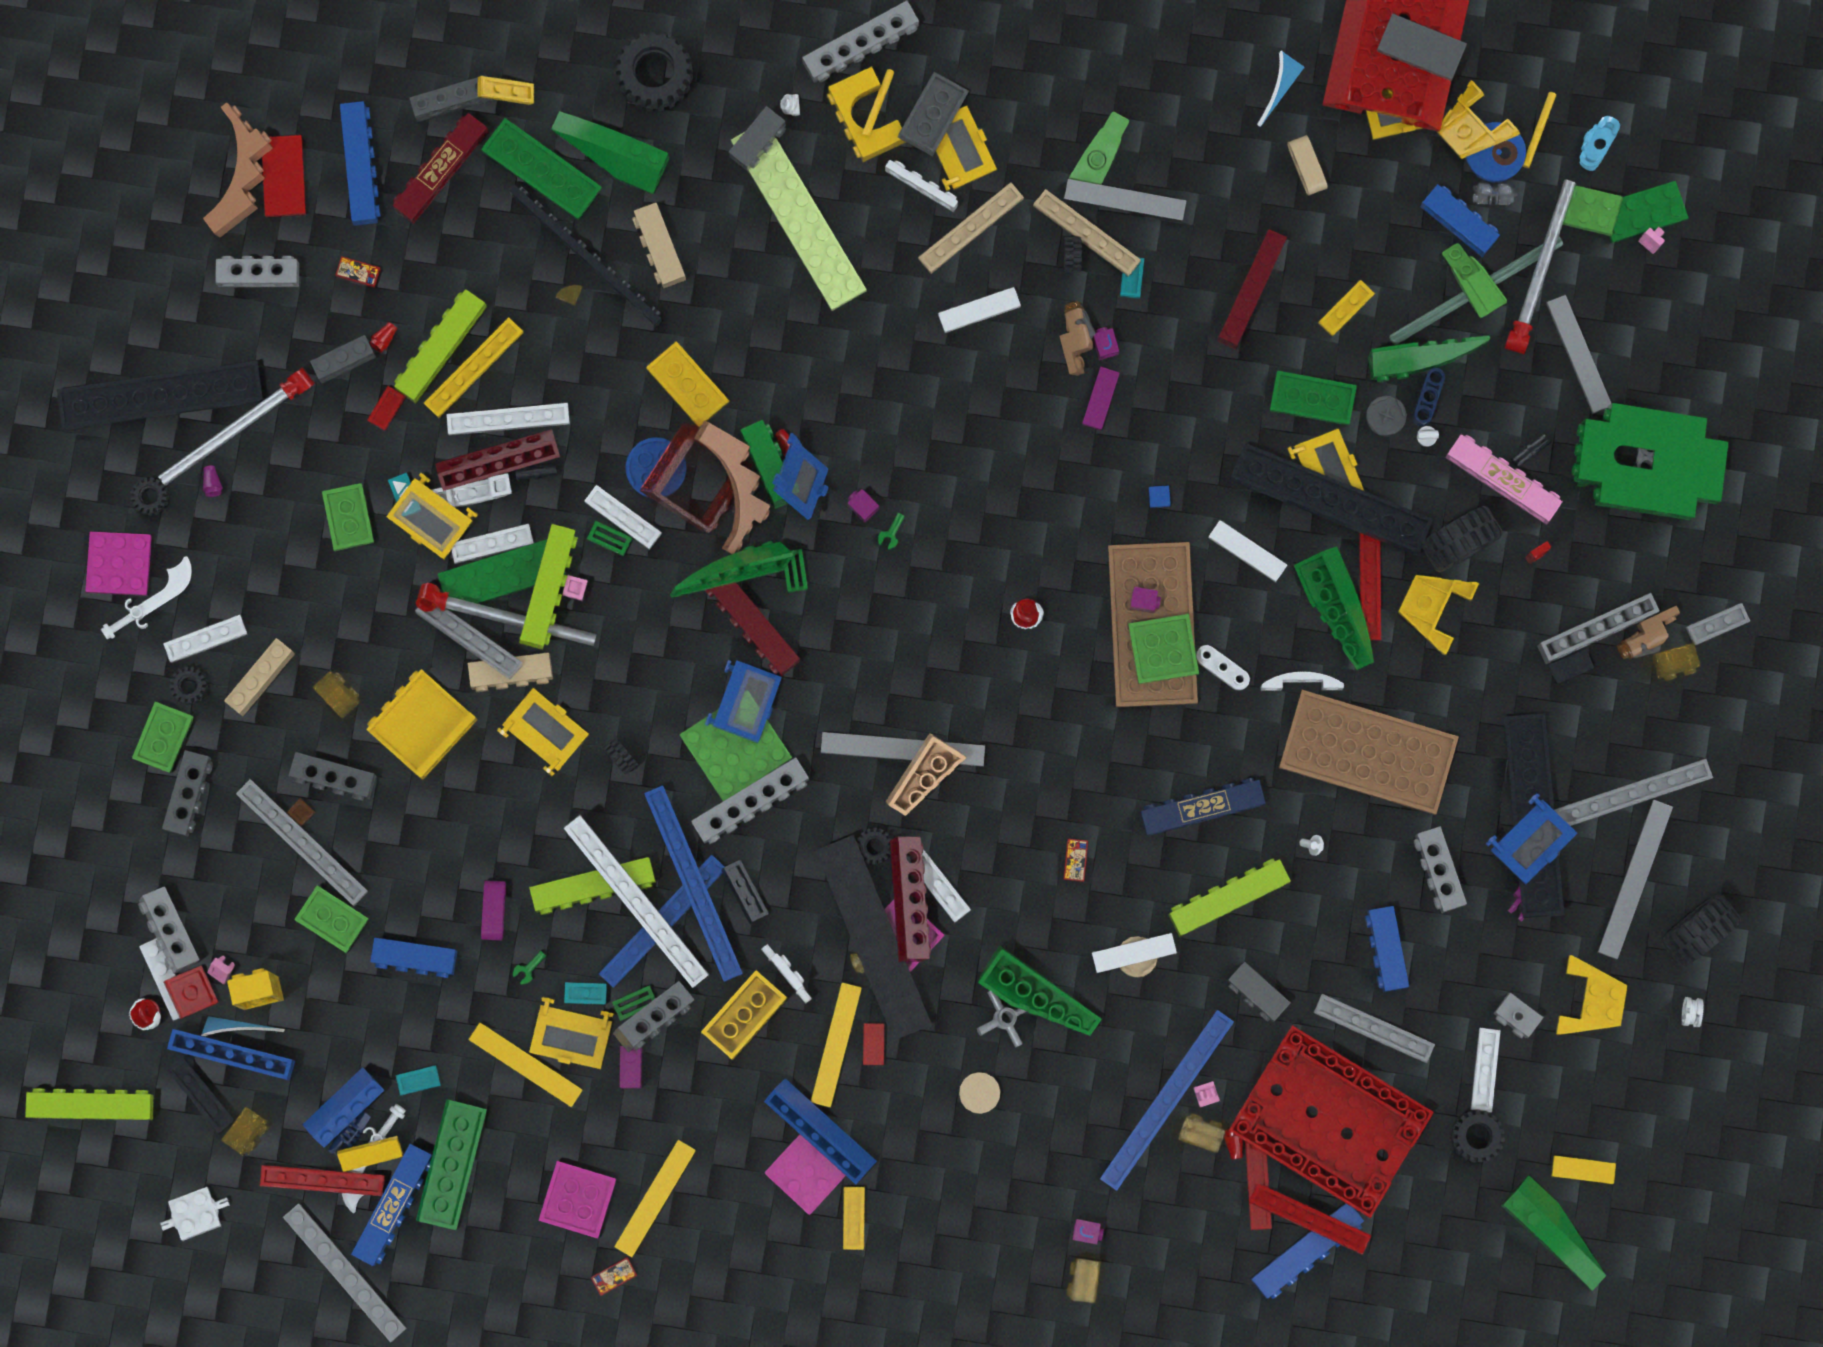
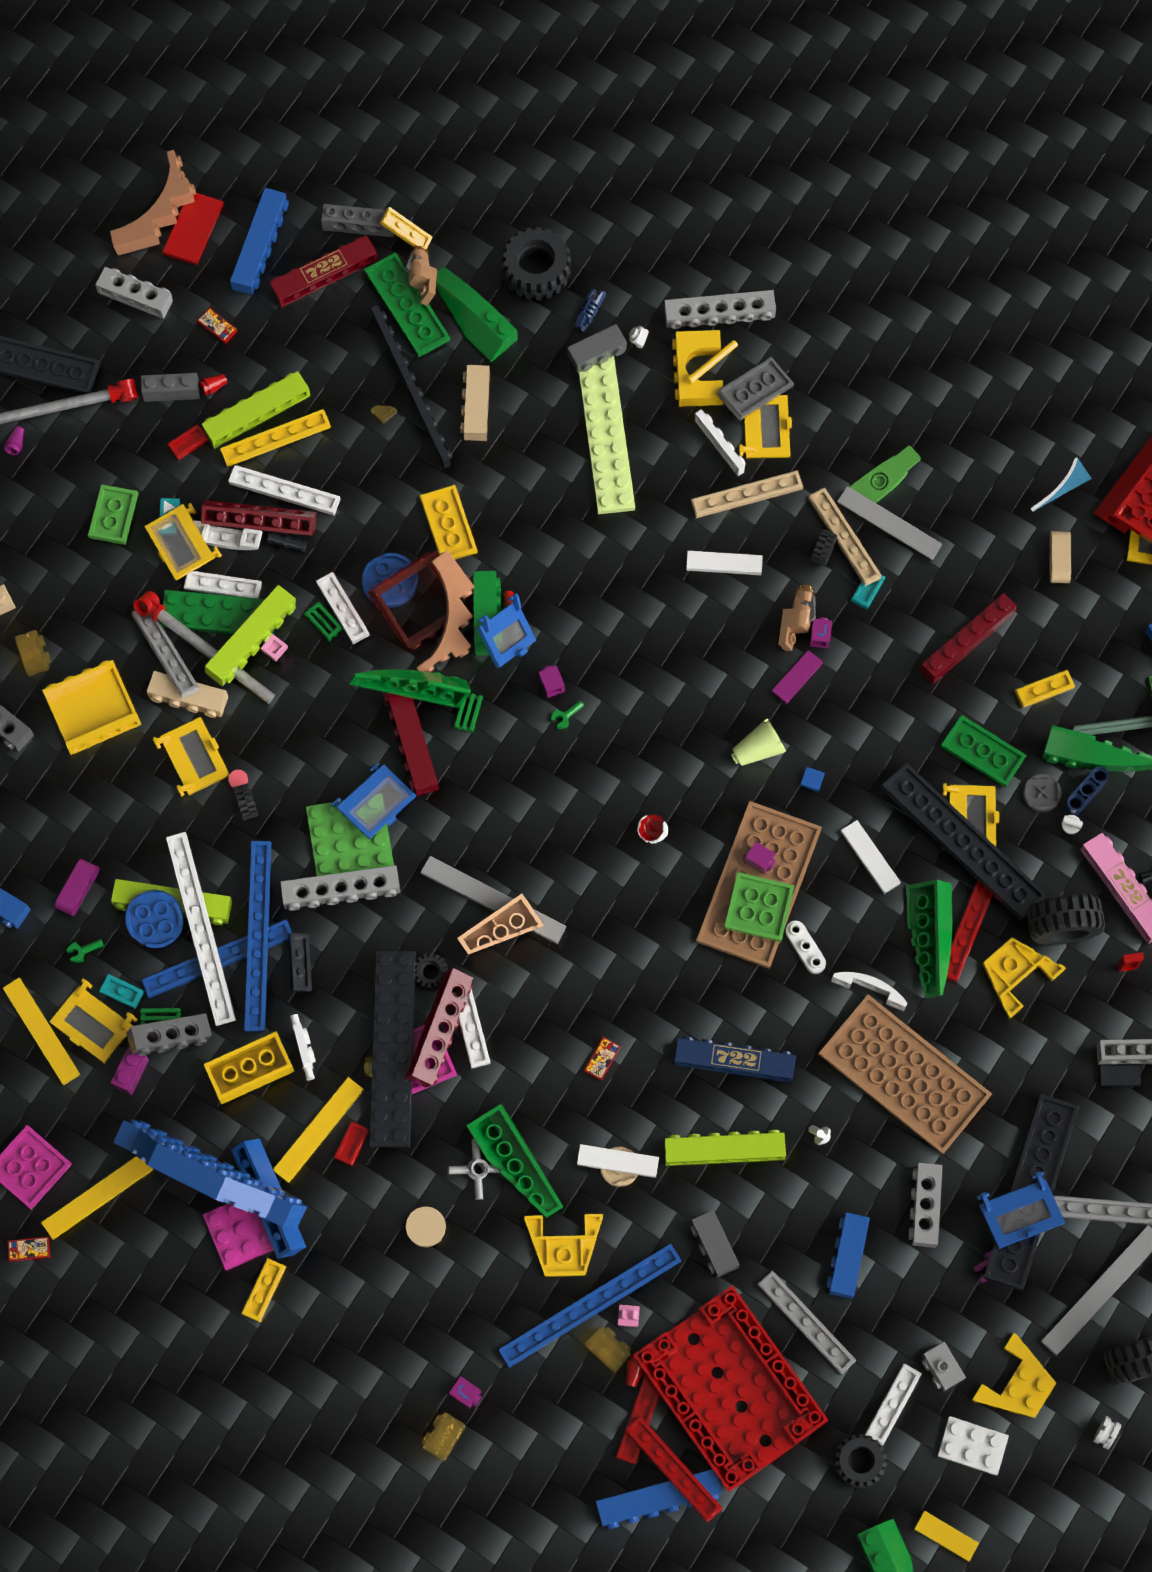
camera: 25 degrees right, 10 degrees down
none -> blue brick [113,1119,307,1229]
none -> blue tile [125,890,184,948]
none -> coral tile [228,770,248,789]
none -> medium nougat plate [405,246,437,306]
none -> yellow wing [524,1214,603,1277]
none -> dark blue hinge [574,289,606,333]
none -> yellowish green cone [731,718,786,766]
none -> white plate [938,1416,1009,1476]

